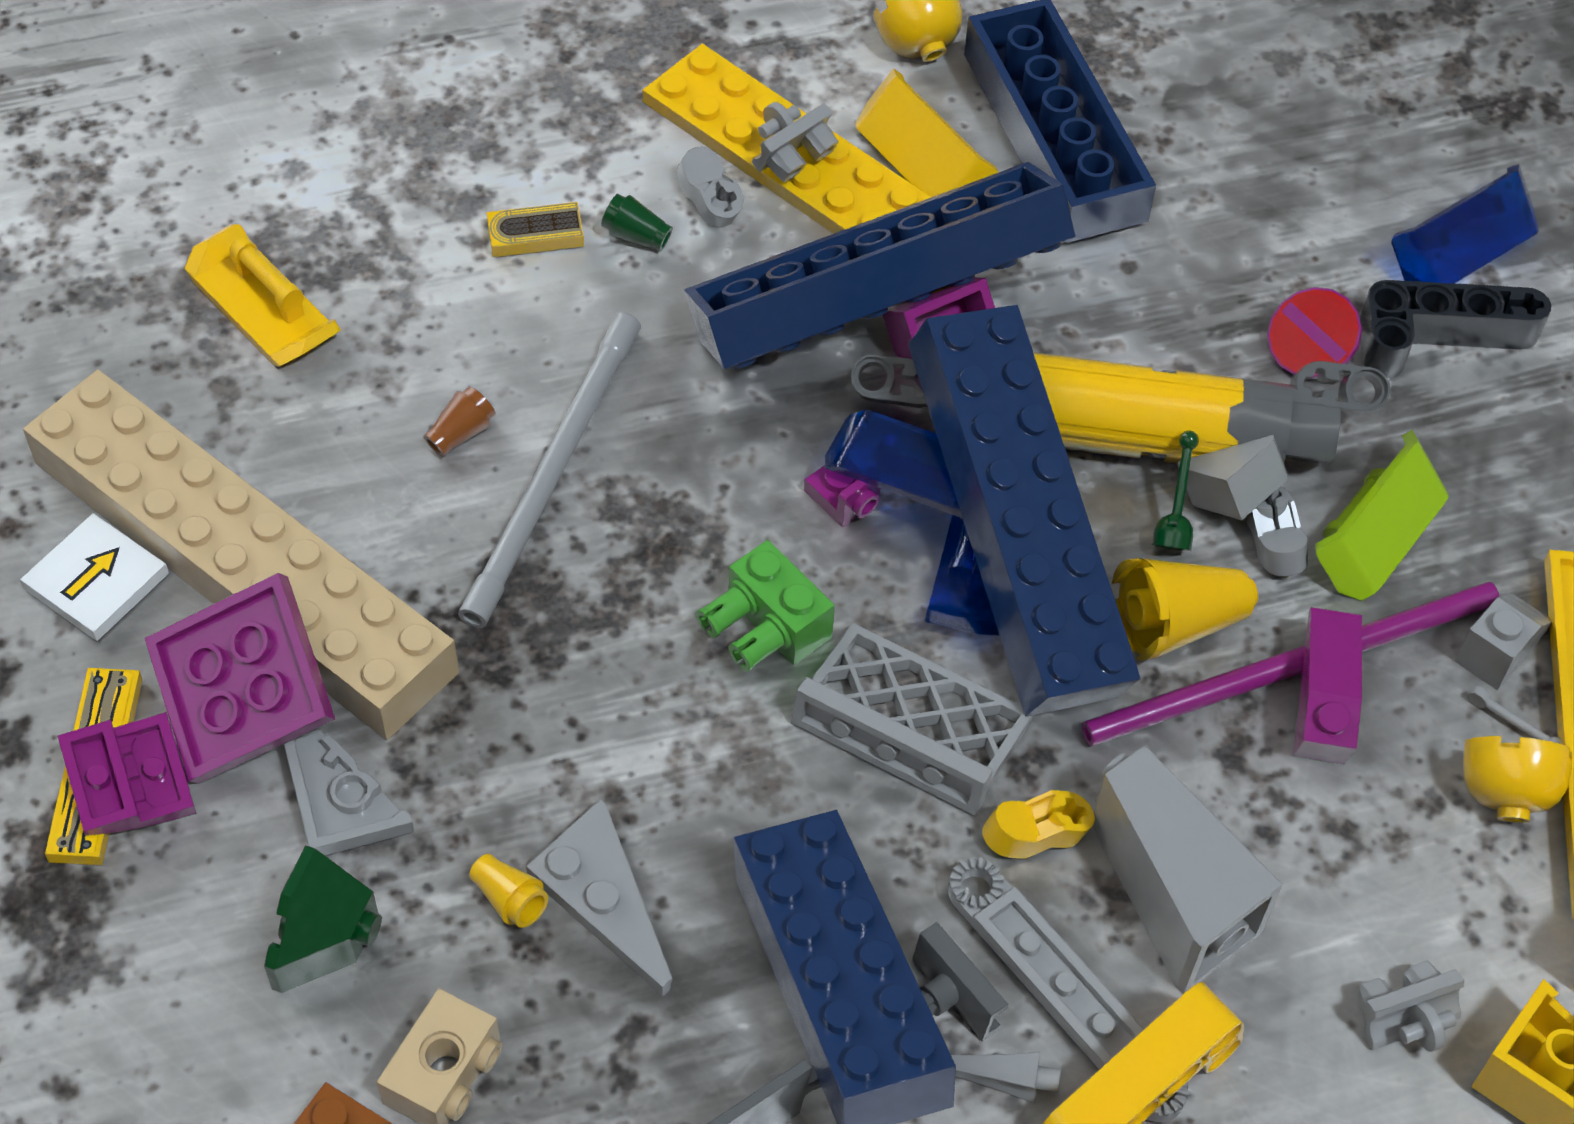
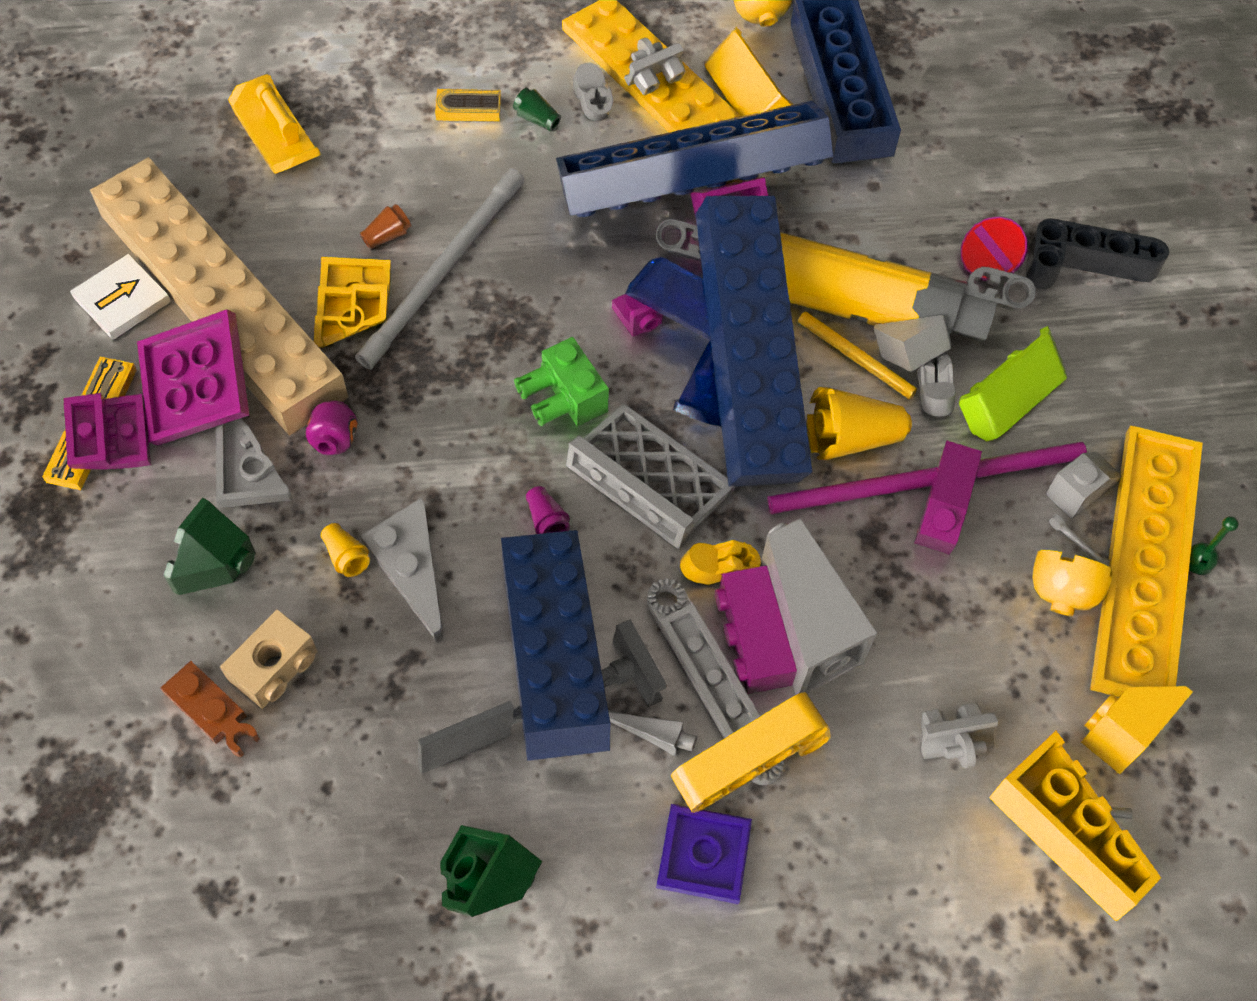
camera: 10 degrees right, 5 degrees up
dark green hinge [1152,430,1199,551] -> none
clear blue piece [1391,164,1539,283] -> none
none -> magenta head [305,401,358,455]
none -> yellow slope [314,257,391,349]
none -> magenta cone [526,486,570,534]
none -> magenta brick [715,565,797,694]
none -> yellow bar [798,311,918,400]

